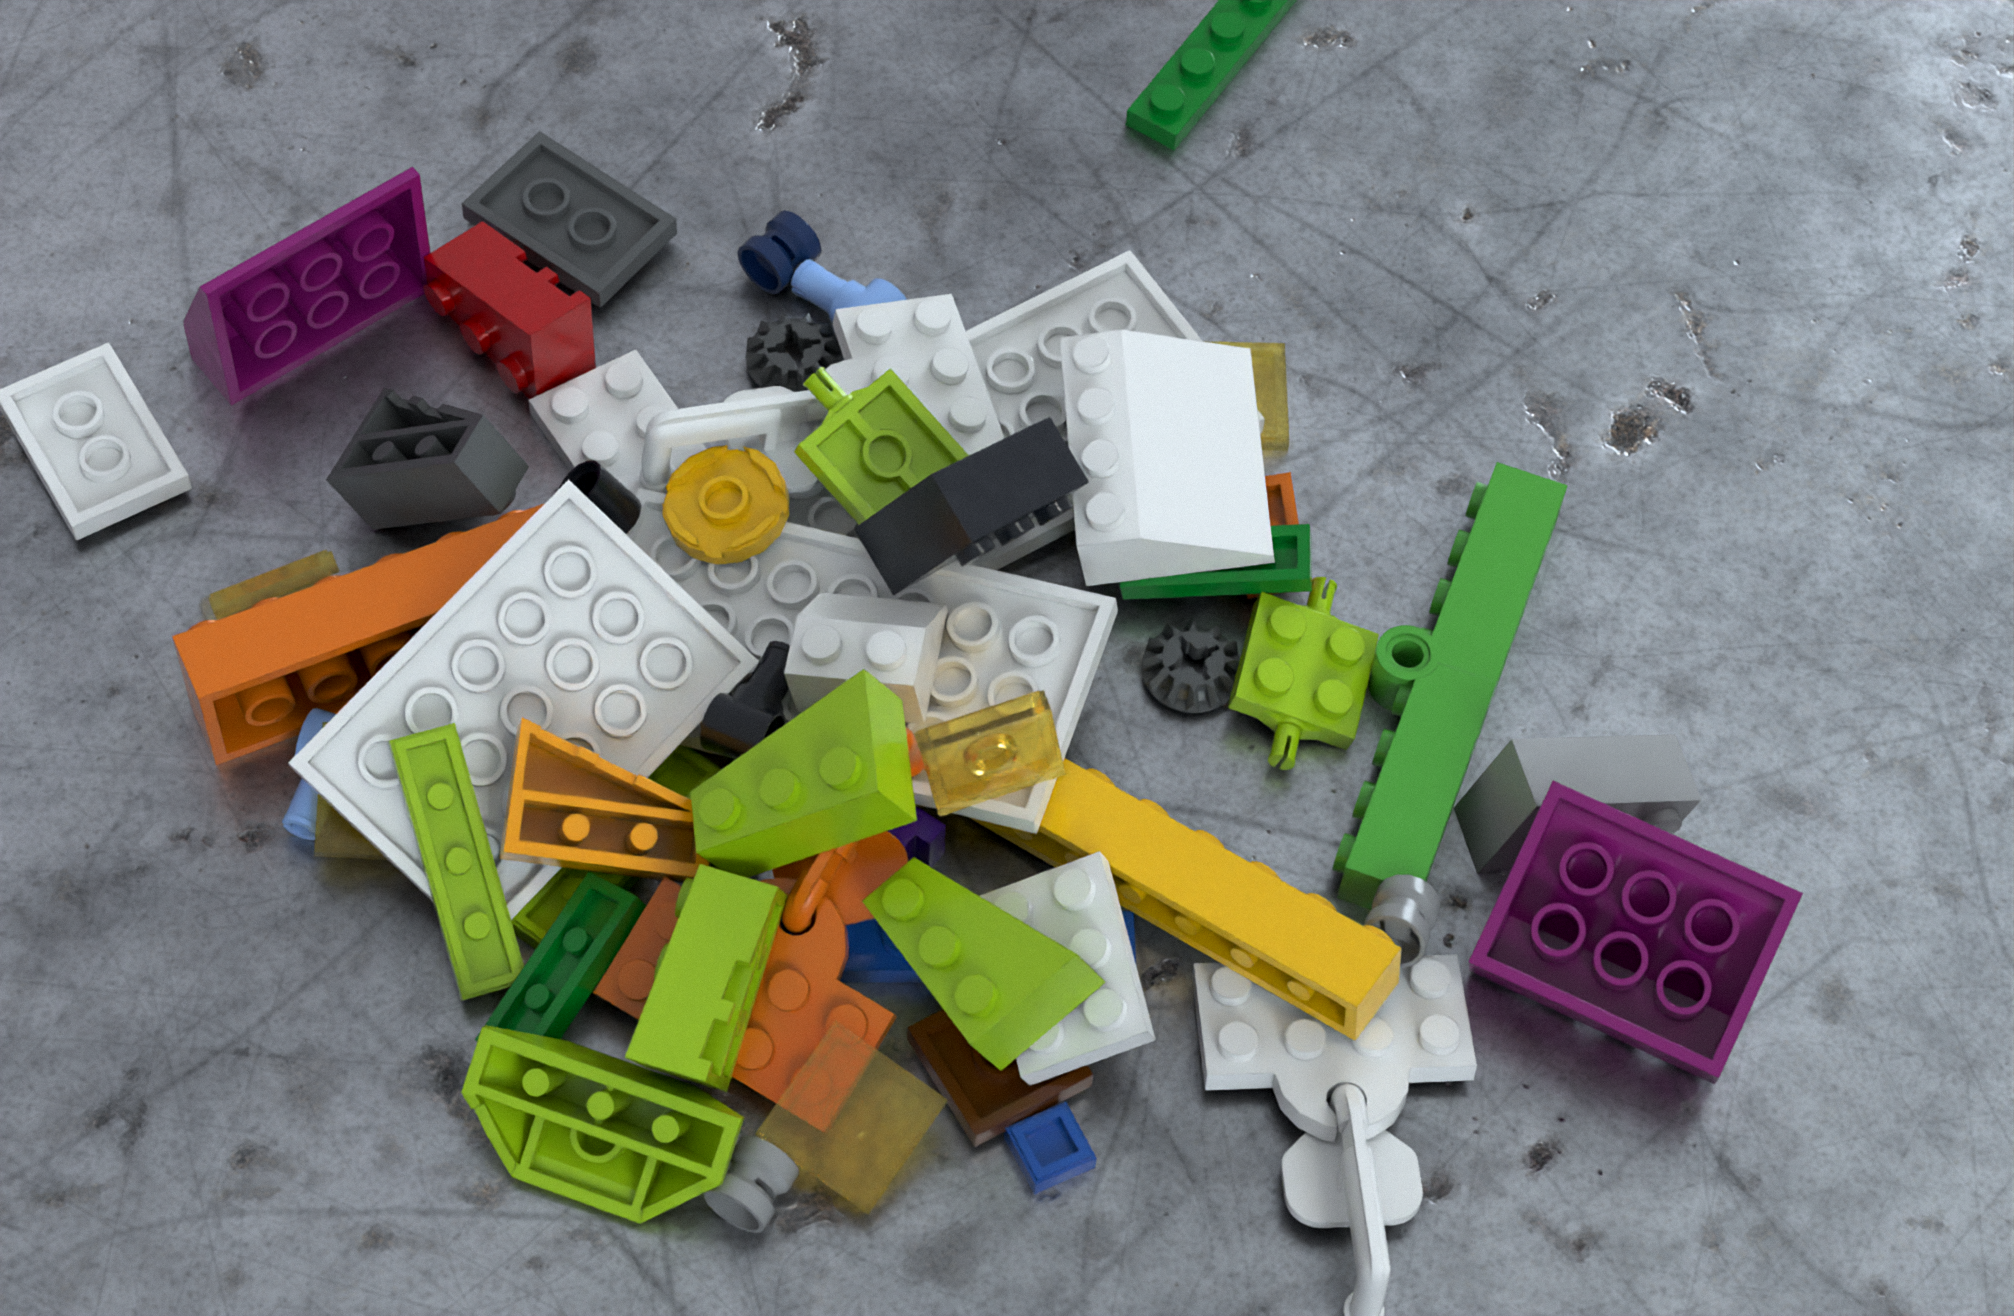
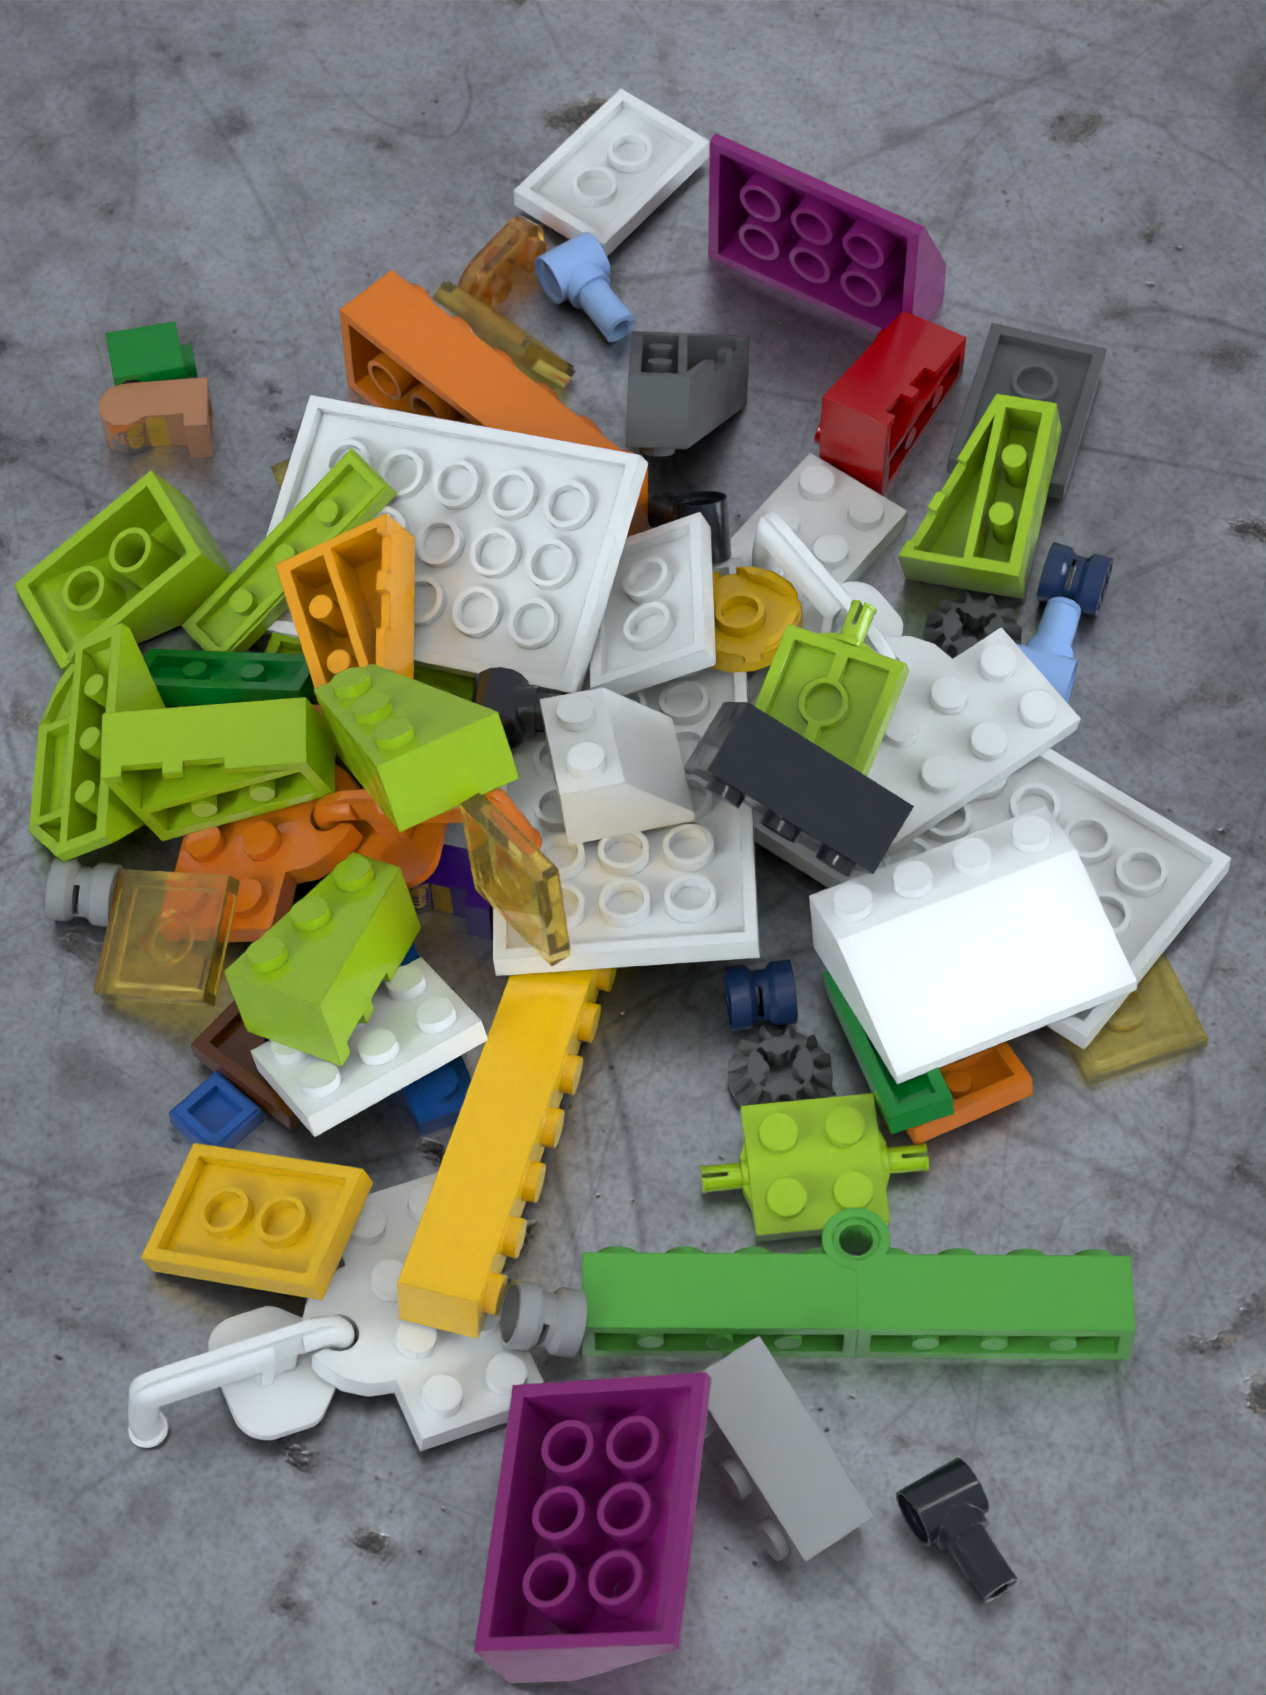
camera: 75 degrees right, 0 degrees up
none -> lime slope [13,470,233,672]
none -> nougat leg [98,377,214,458]
none -> green brick [105,321,198,386]
none -> yellow plate [141,1143,373,1300]
none -> clear orange plate [456,215,547,314]
none -> light blue pin [534,231,635,342]
none -> white plate [590,512,716,696]
none -> dark blue wheel [724,959,798,1031]
none -> black pin [896,1457,1018,1604]
none -> lime wedge [898,394,1062,599]

